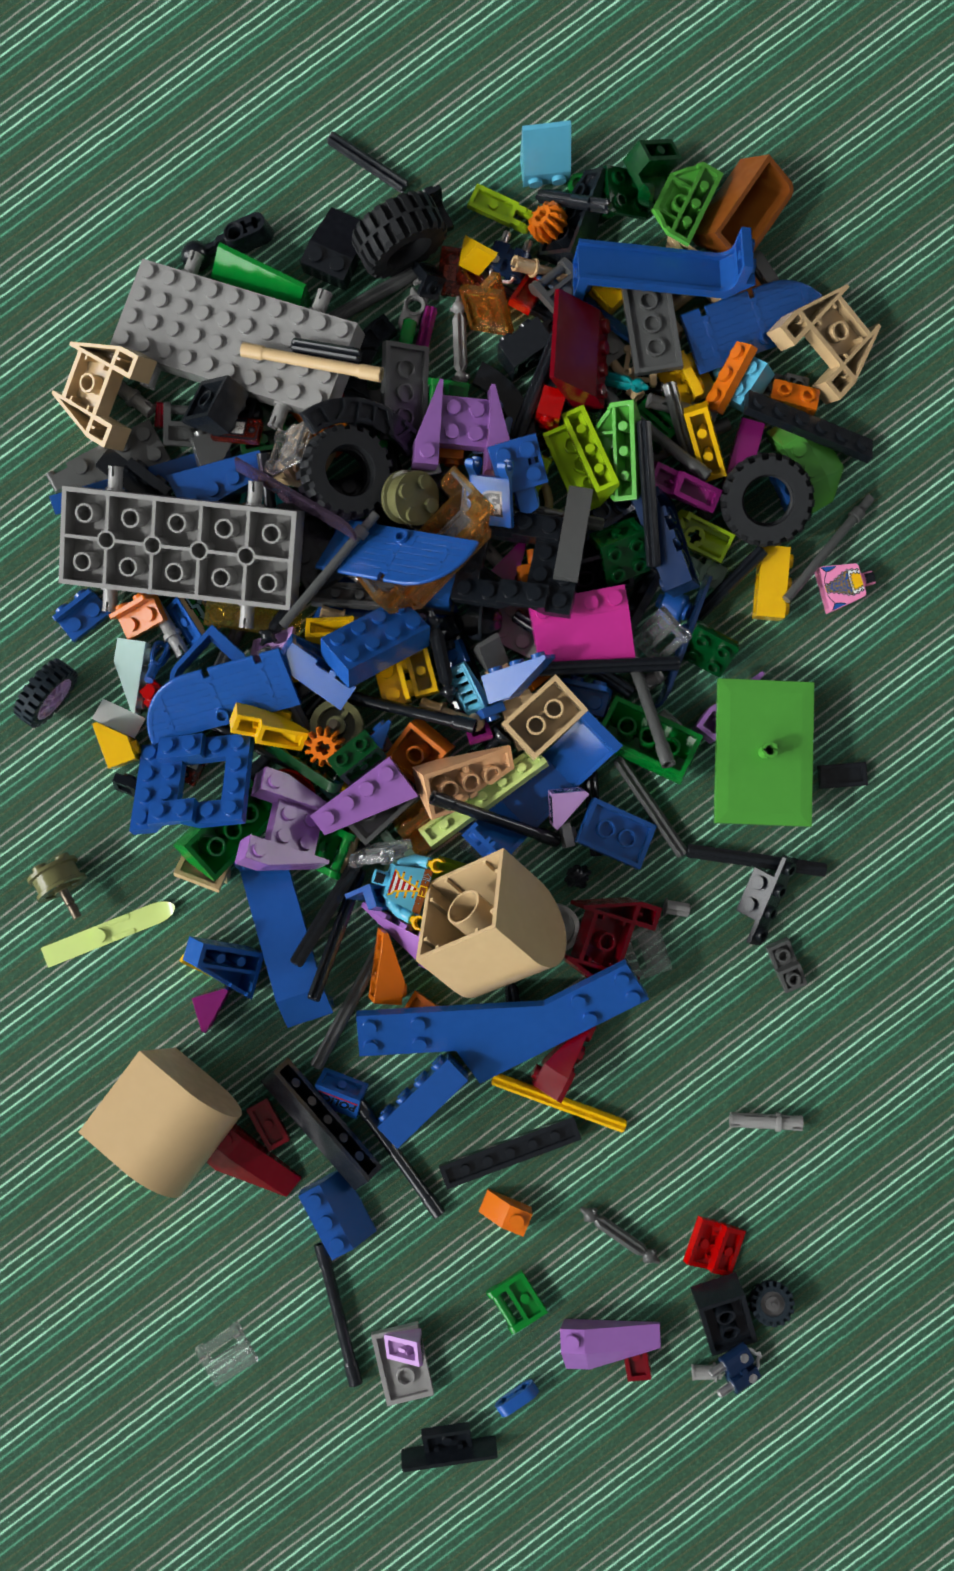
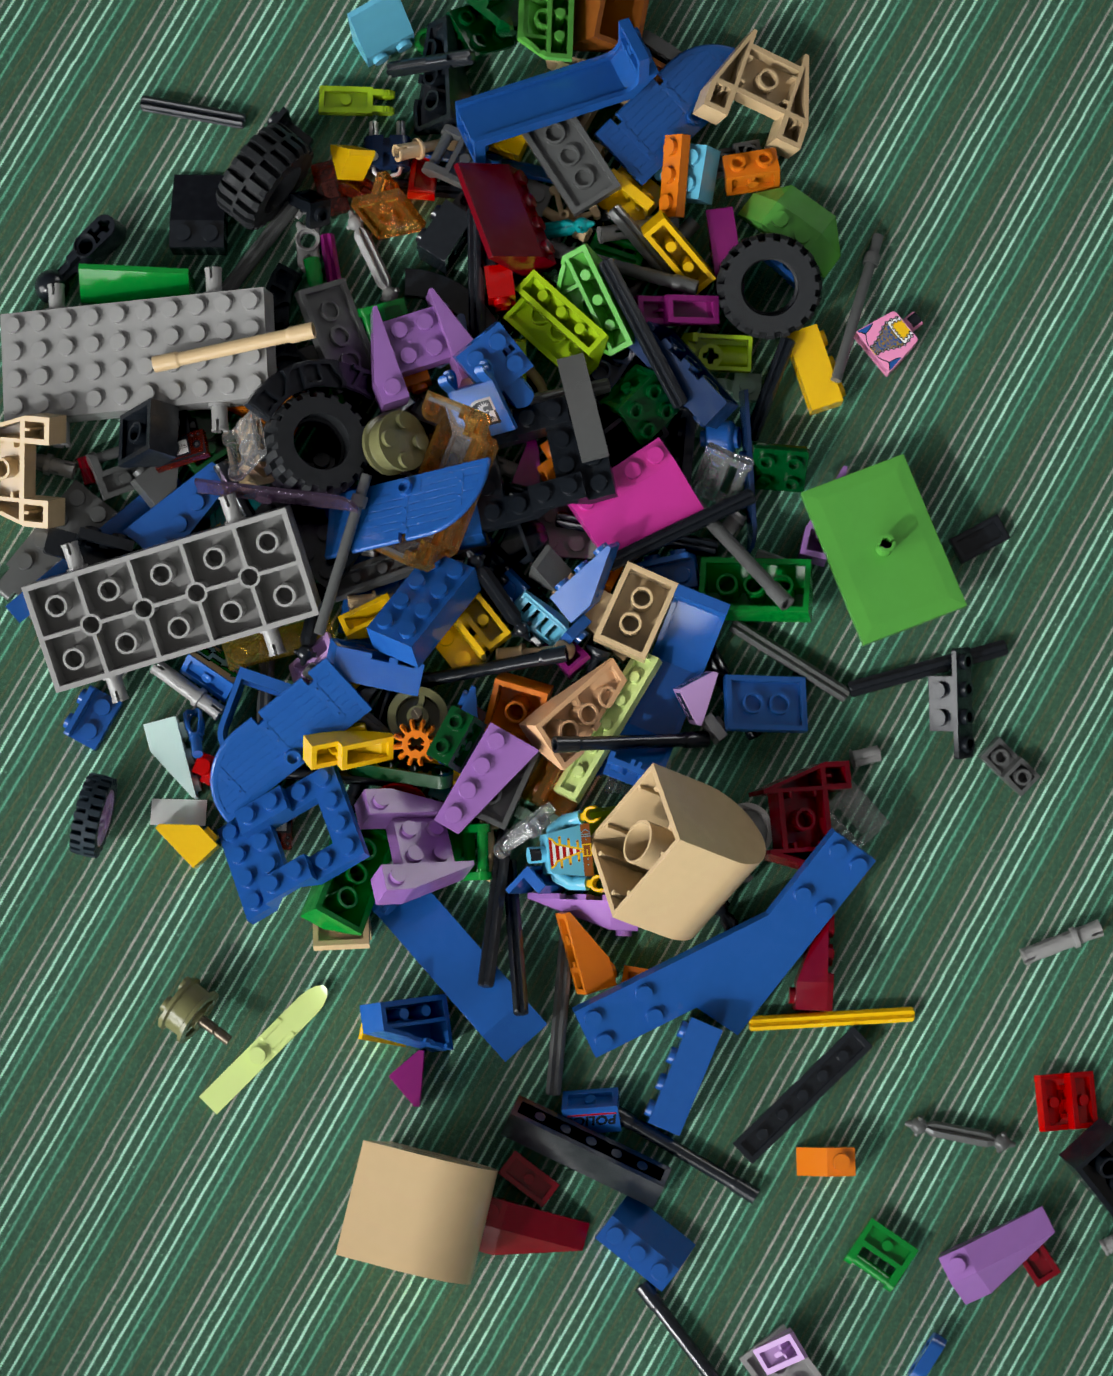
camera: 20 degrees left, 5 degrees down
orange bracket [109,593,168,640] -> none
black plate [112,773,137,797] -> none
black axle [291,338,362,363] -> none
orange gear [527,200,568,244] -> none
black plant [564,865,591,889] -> none
black plate [743,390,873,463] -> none

